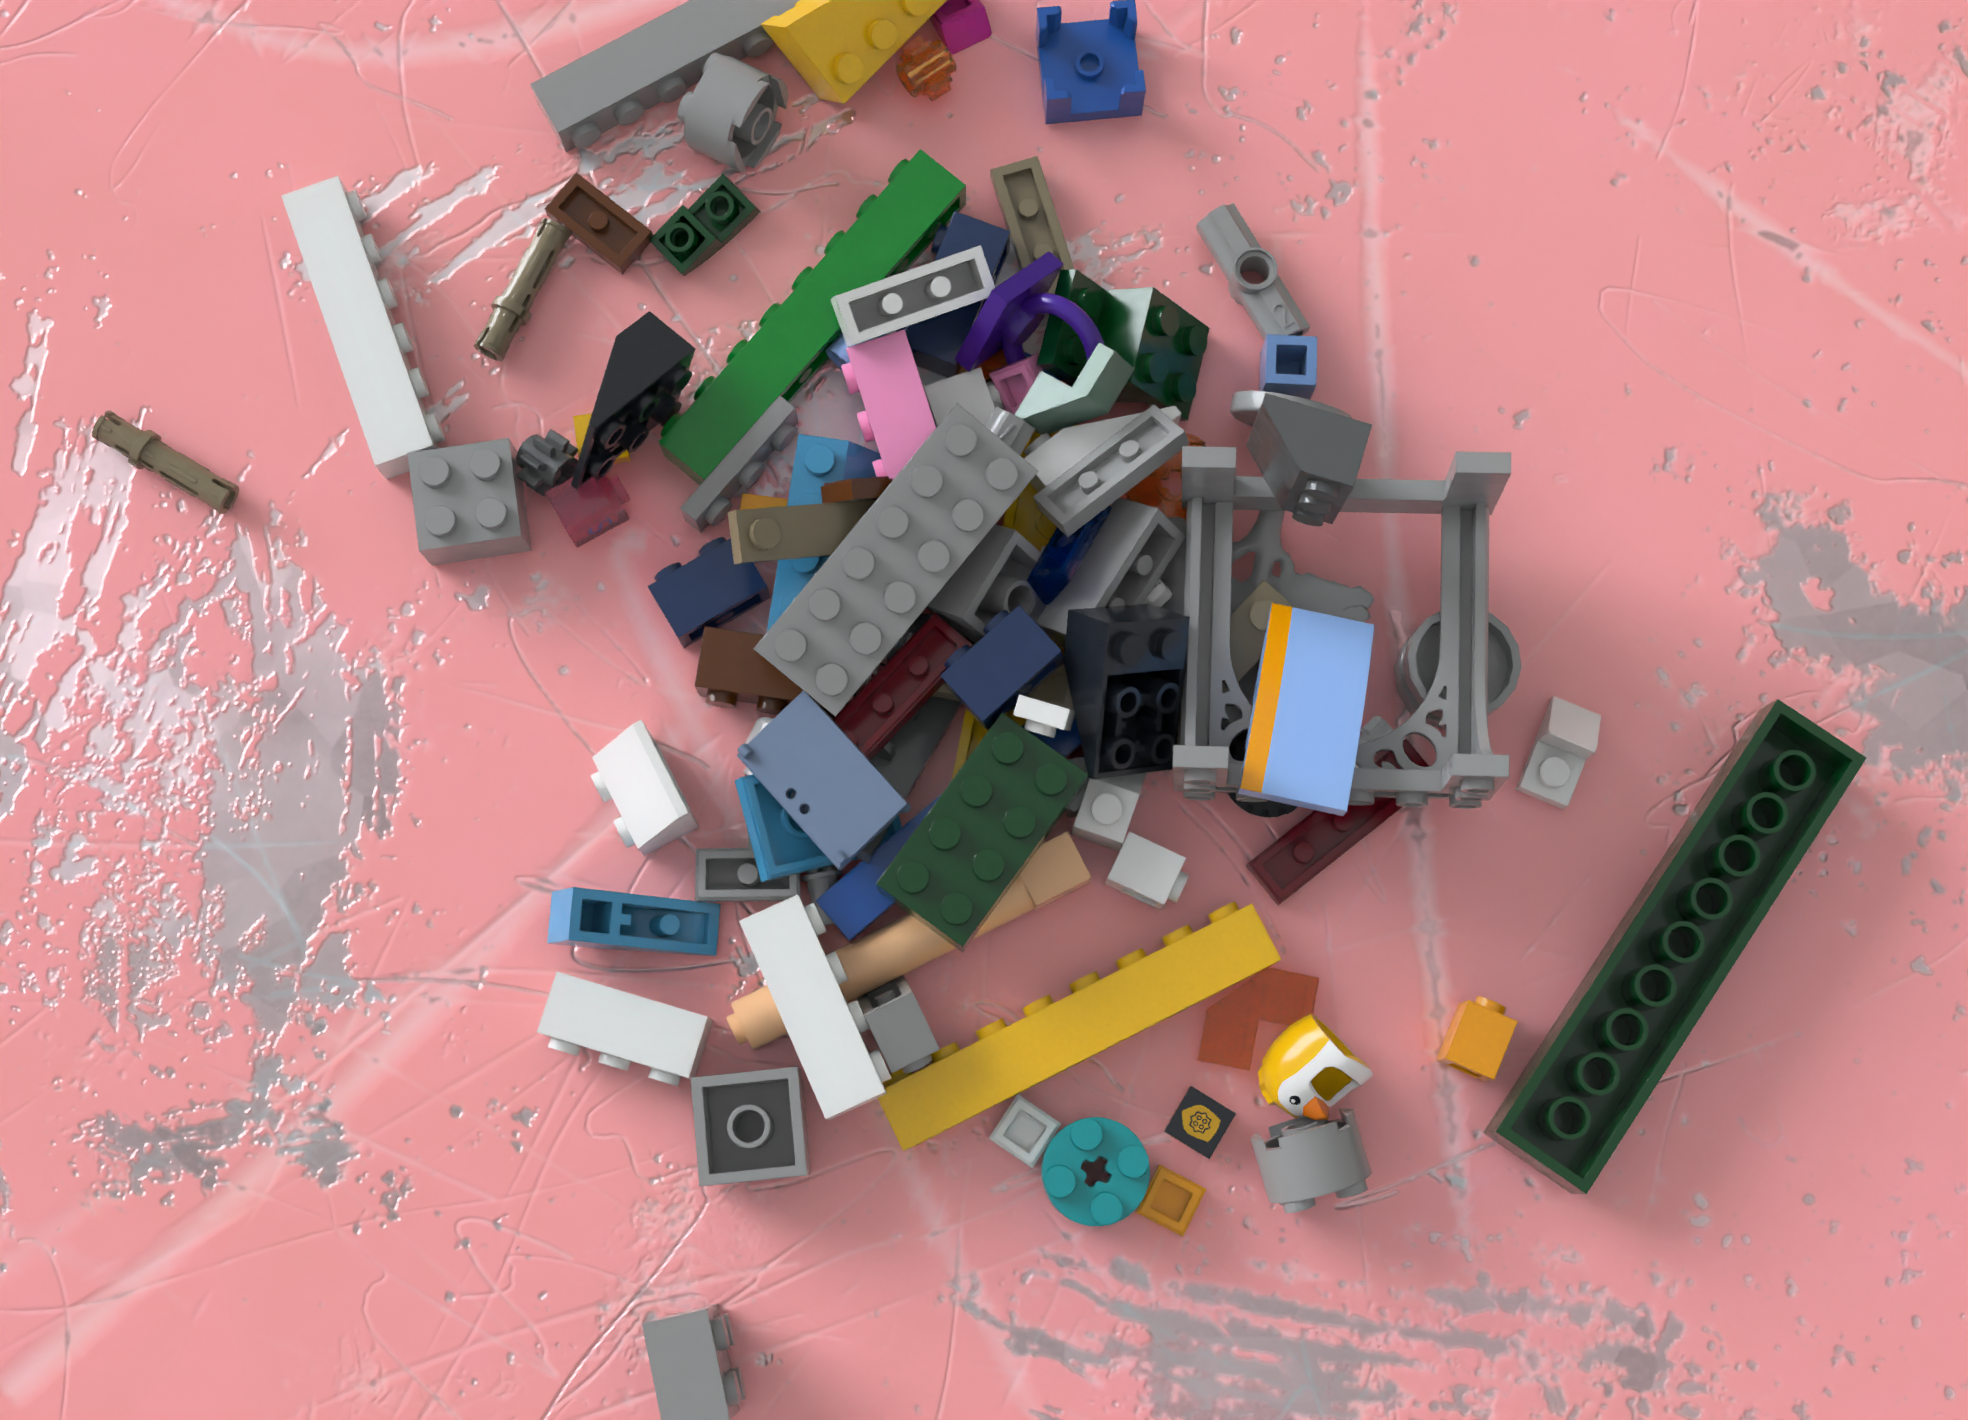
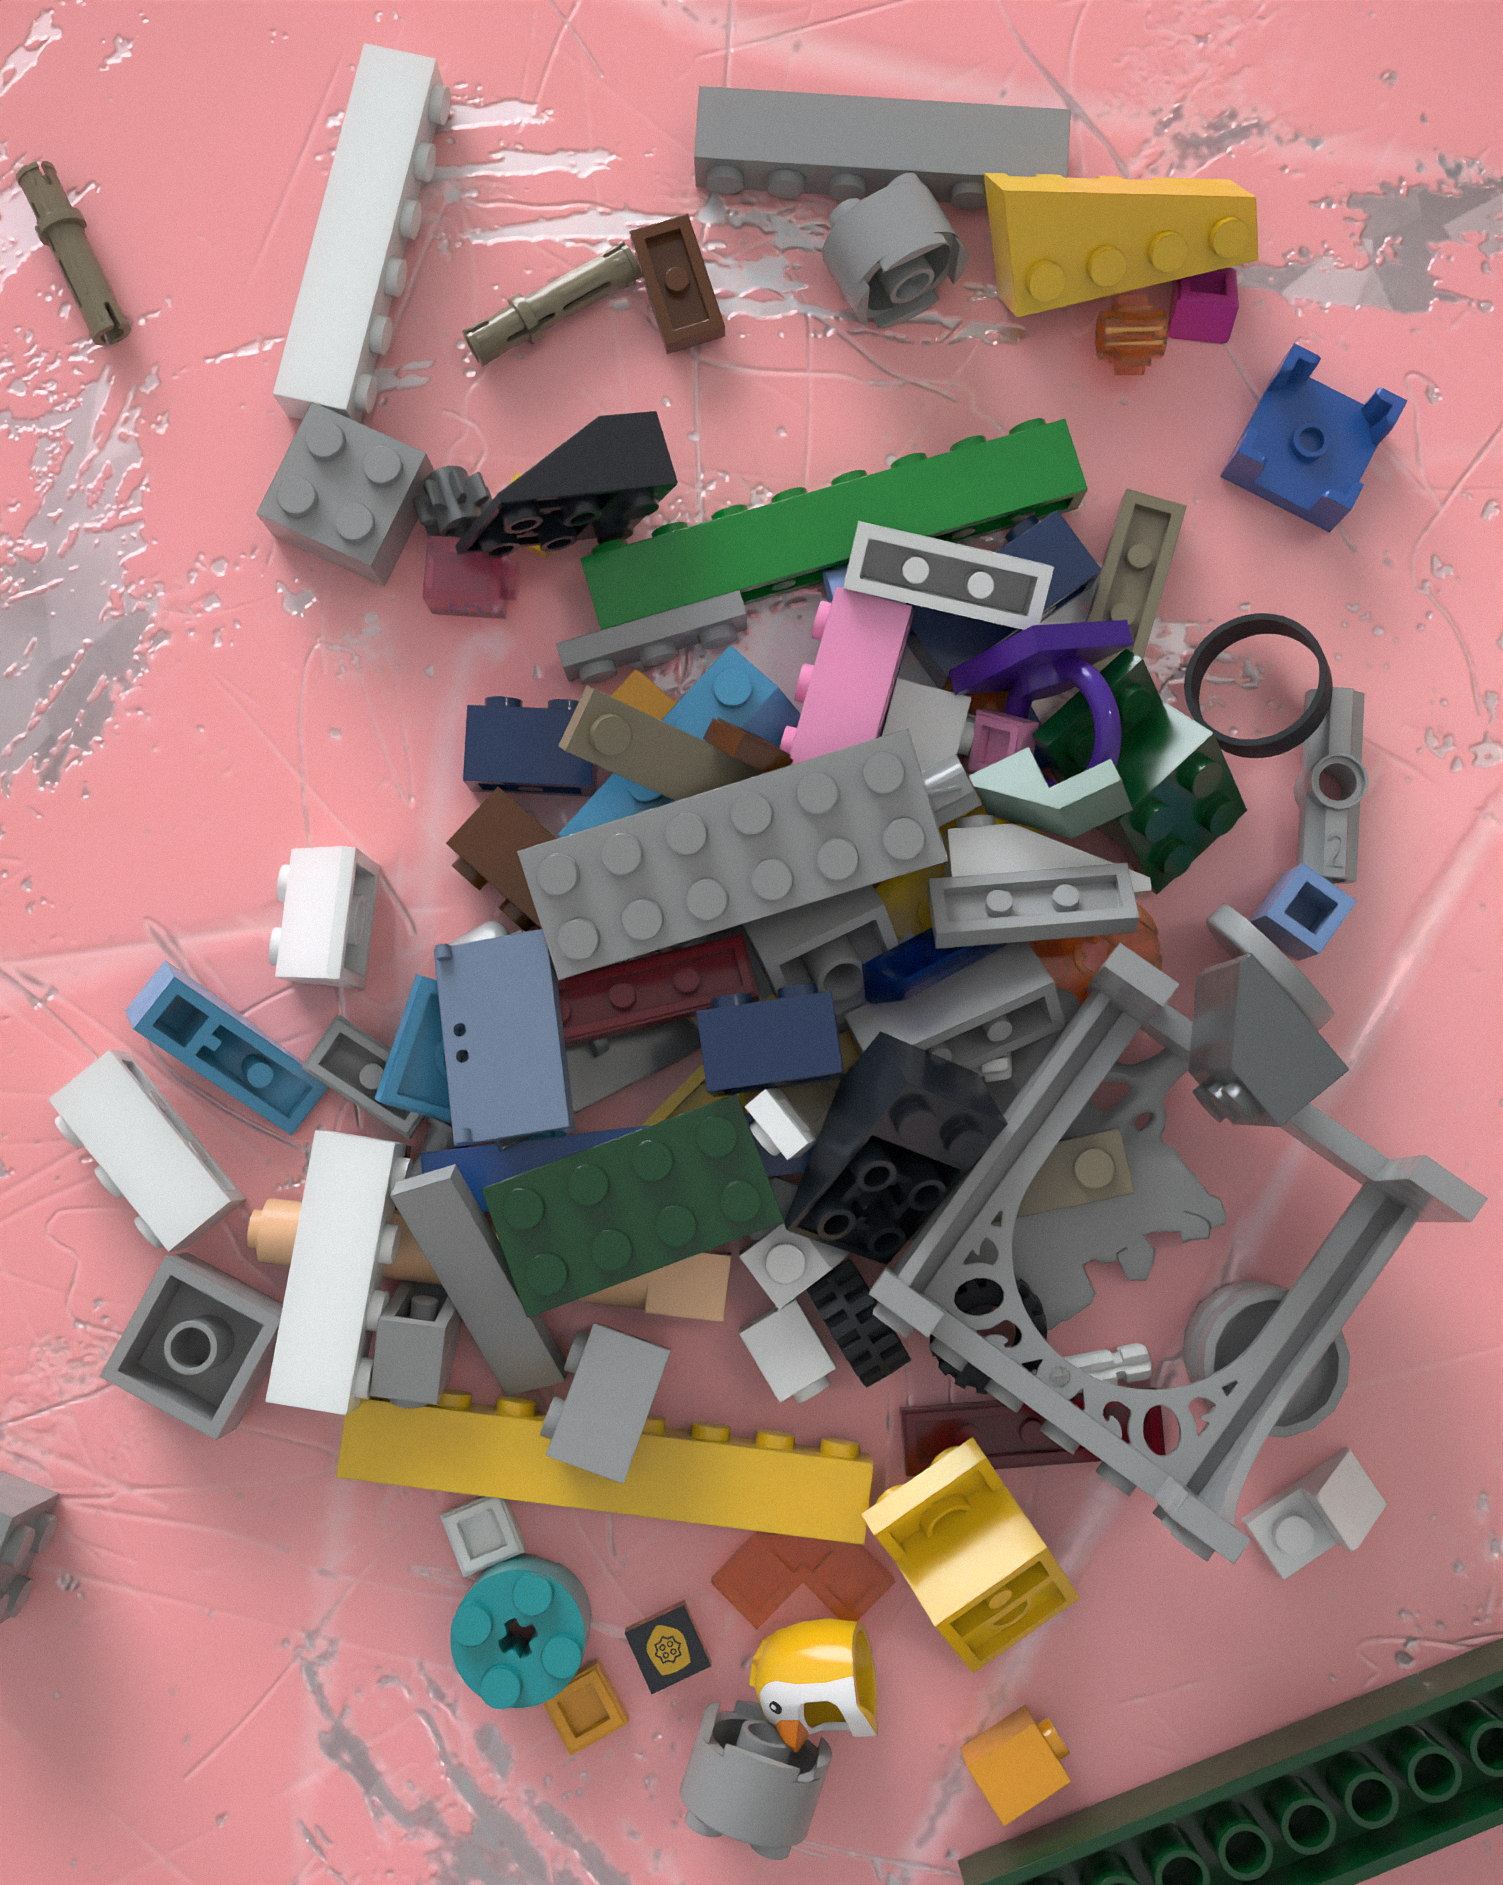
camera: 35 degrees right, 5 degrees up
dark green slope [649,173,761,276] -> none
light blue slope [1238,603,1374,816] -> none
none -> light grey tile [390,1164,568,1397]
none -> light grey brick [540,1323,671,1484]
none -> black tyre [806,1259,911,1388]
none -> yellow bracket [861,1437,1080,1673]
none -> black tyre [1184,613,1333,758]

